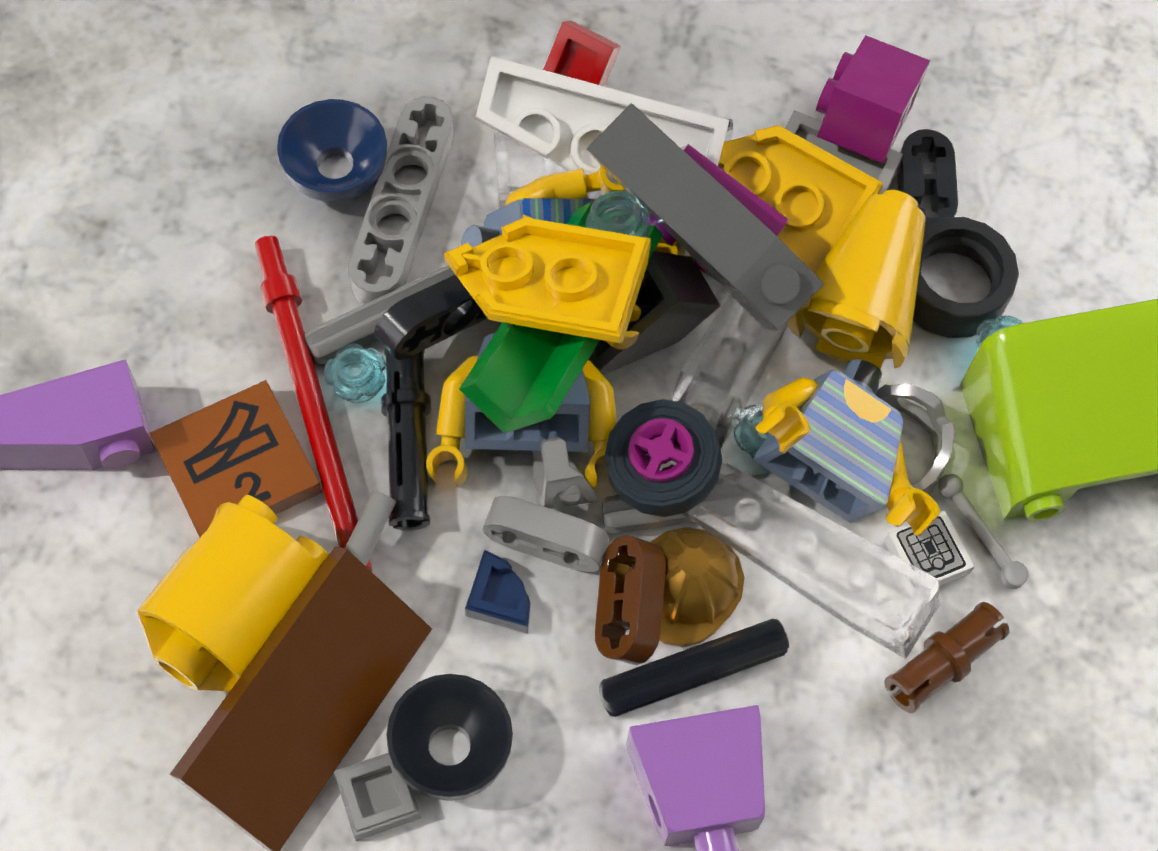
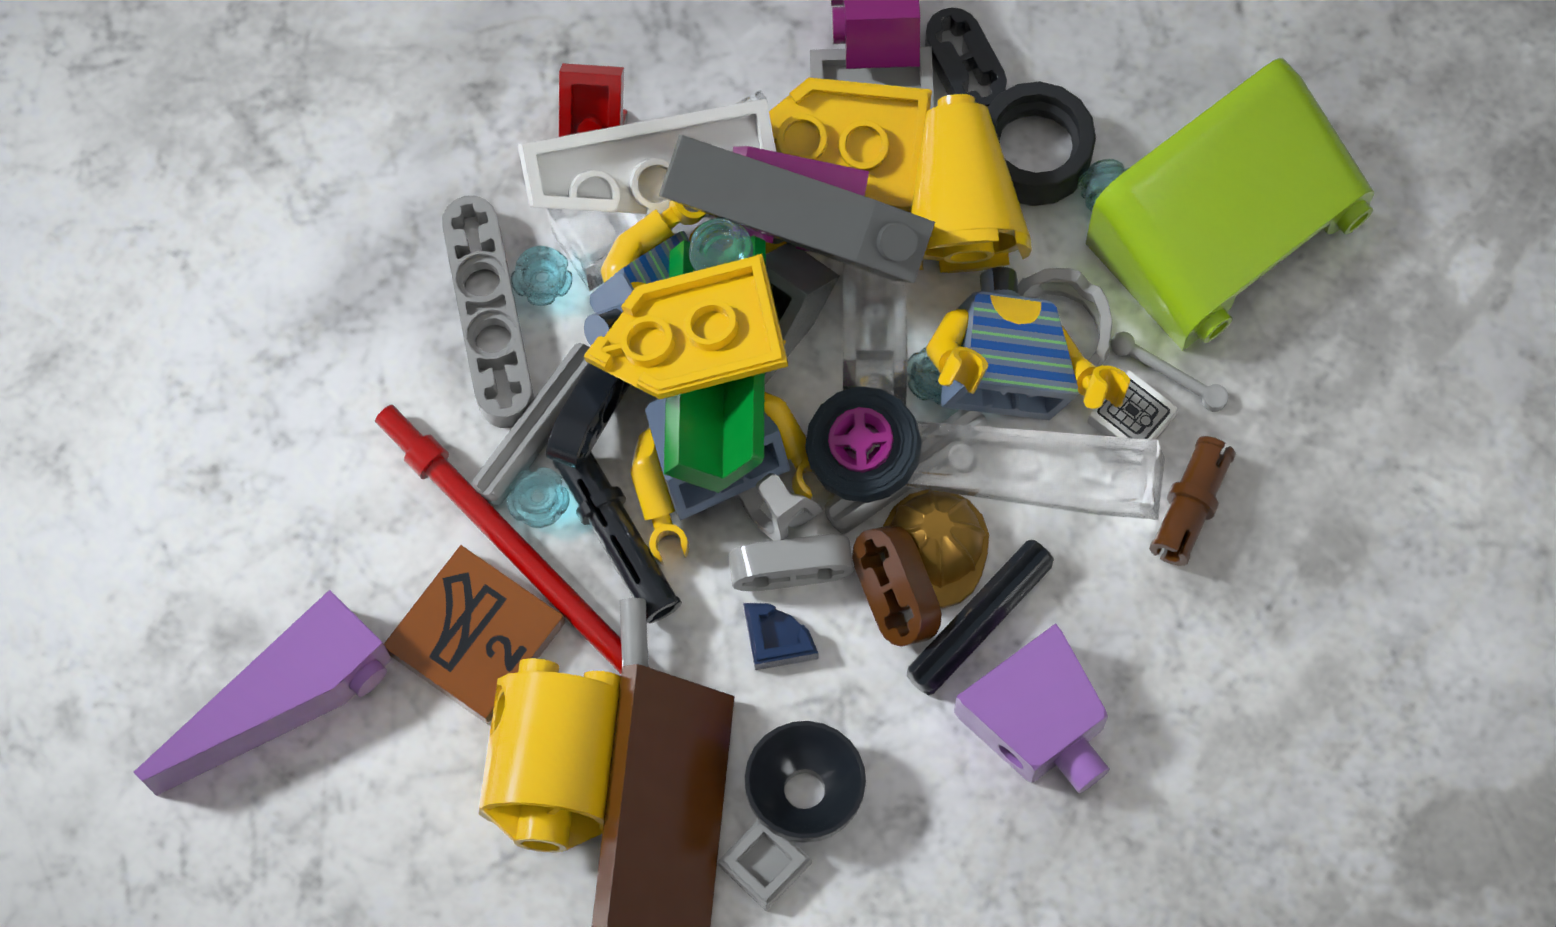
camera: 20 degrees left, 5 degrees up
dark blue piece [277,99,388,202] -> none
none -> clear light blue plate [511,246,573,306]

